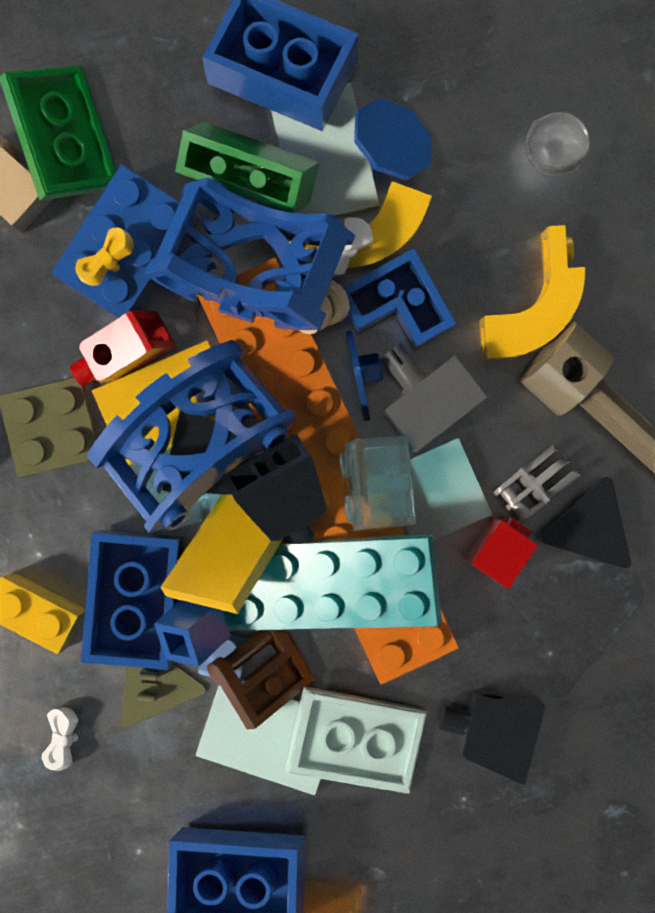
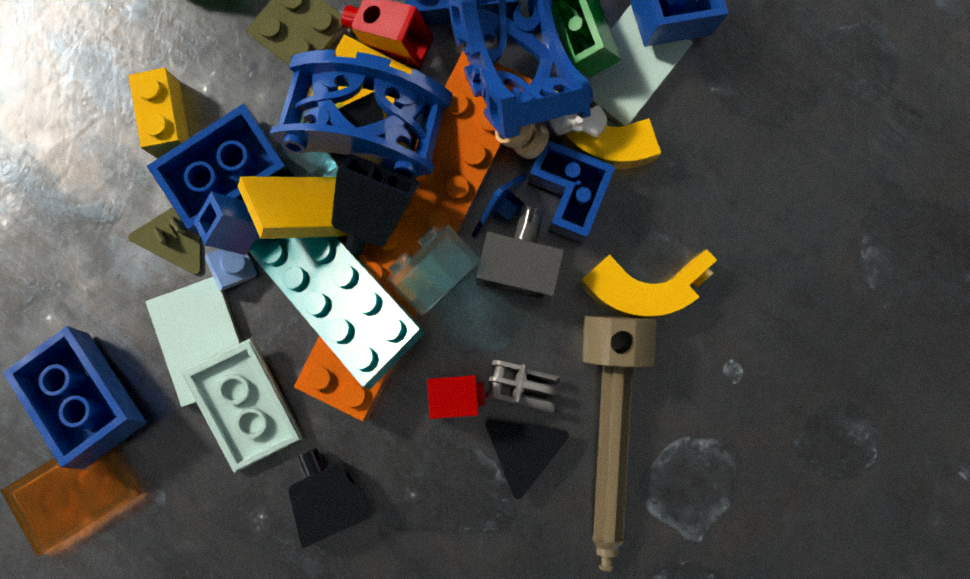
camera: 55 degrees right, 5 degrees down
white piece [41,707,78,771] -> none
reddish brown plate [207,629,314,730] -> none
blue piece [354,98,431,181] -> none
light aqua tile [381,438,493,541] -> none
clear hair [524,112,590,178] -> none

